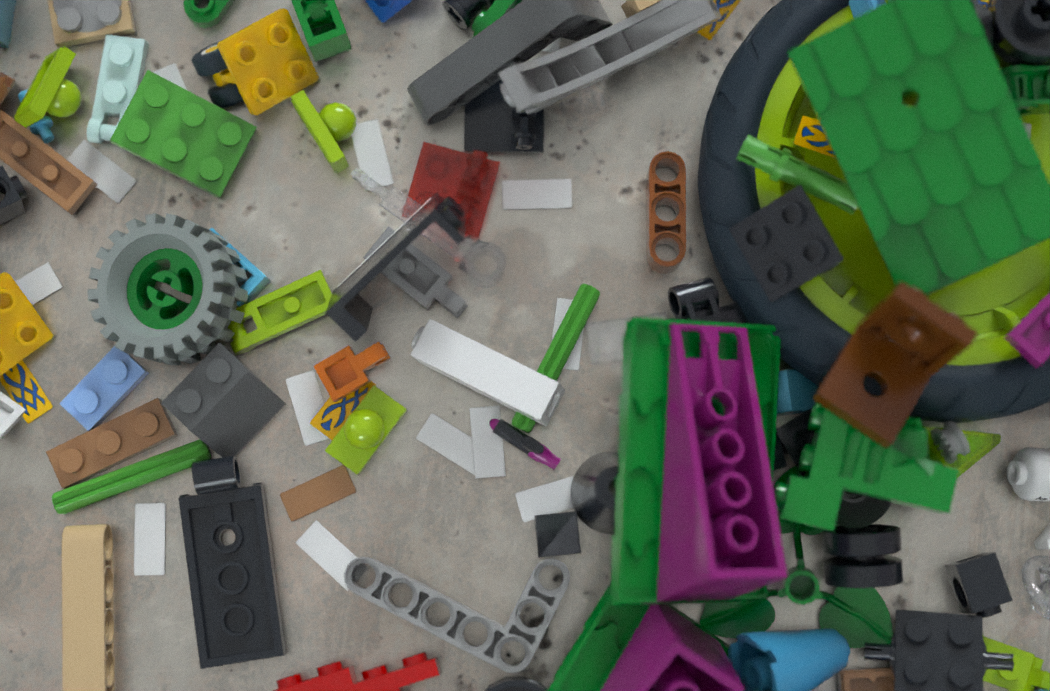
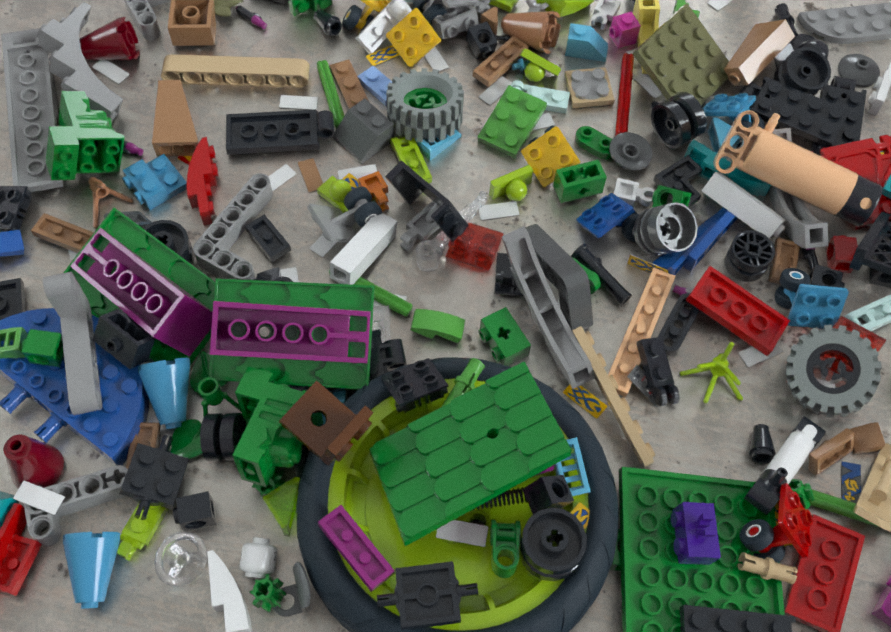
camera: 90 degrees right, 20 degrees down
white sticker [469,406,506,479] -> none
black piece [489,419,561,470] -> none
white sticker [502,179,572,210] -> none
dark orange beam [646,151,686,274] -> none
light grey bush [930,420,970,463] -> none
none -> black plate [245,214,291,262]
none -> light grey plate [307,187,382,244]
none -> bright green slope [410,309,465,343]
none -> green brick [478,307,531,366]

